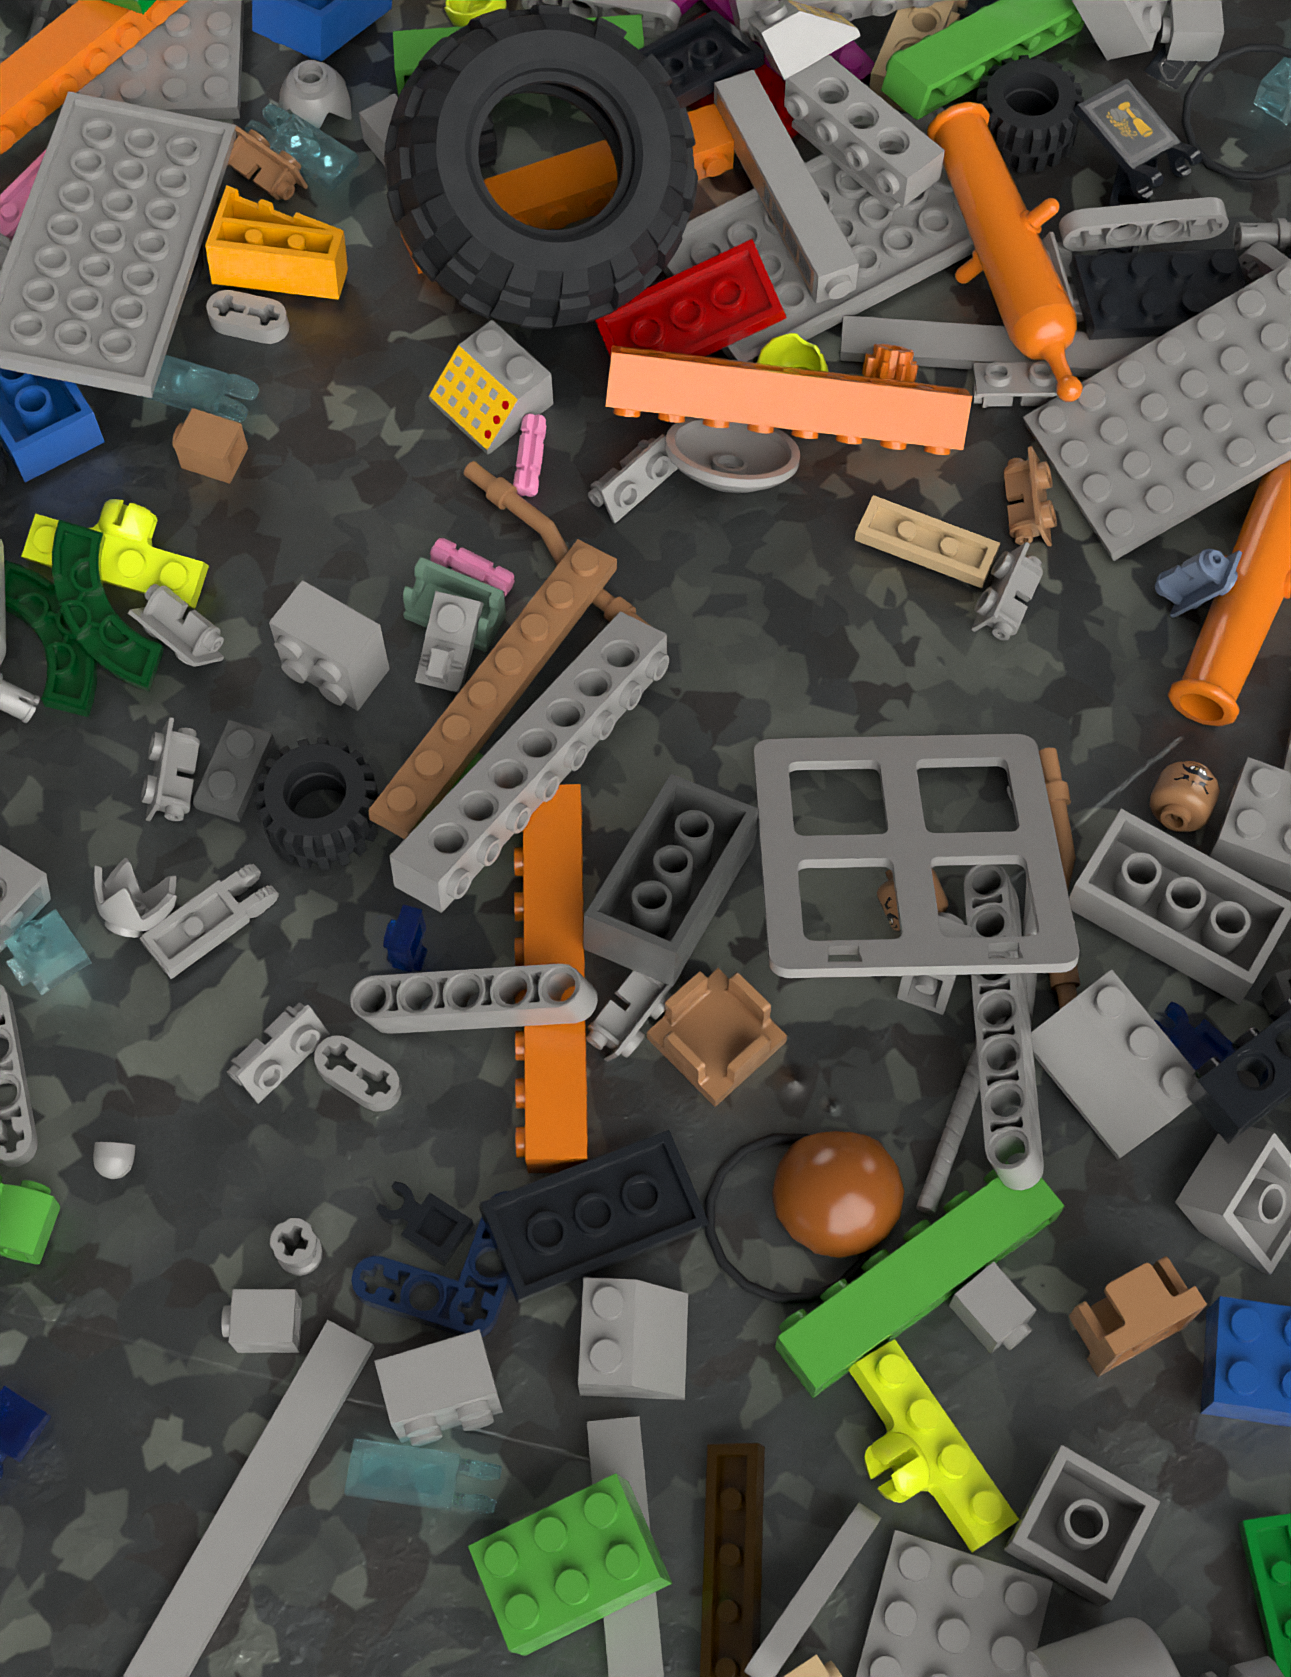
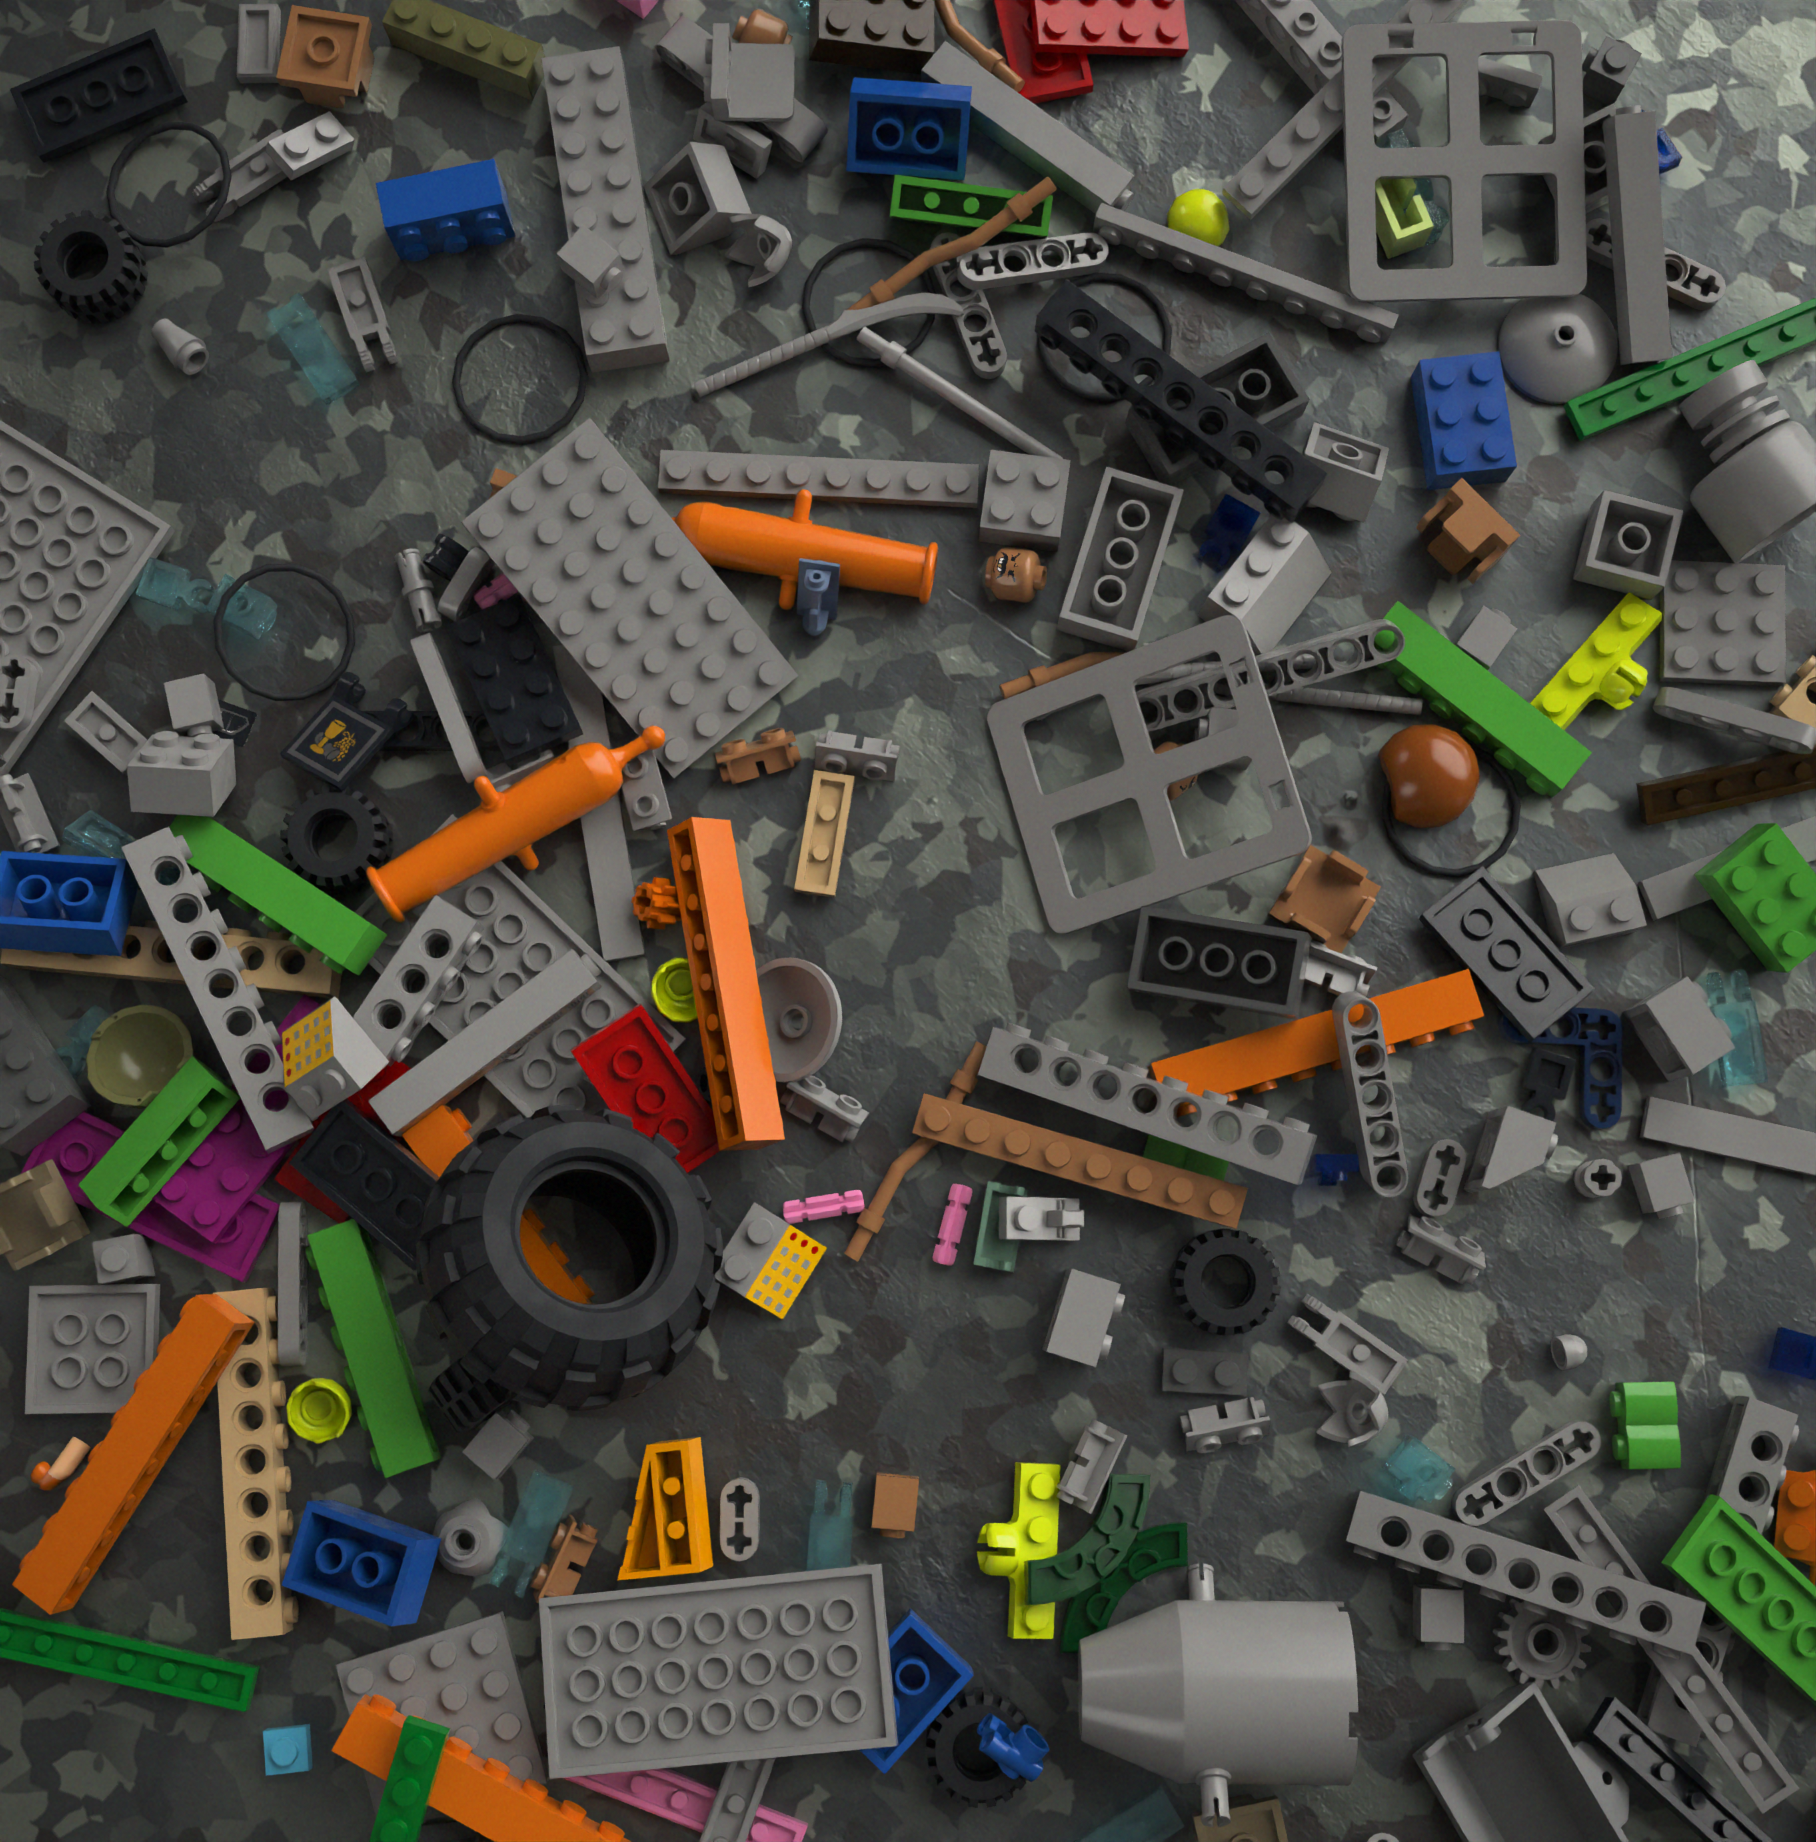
camera: 105 degrees left, 15 degrees up
none -> light grey slope [1464,1106,1558,1193]

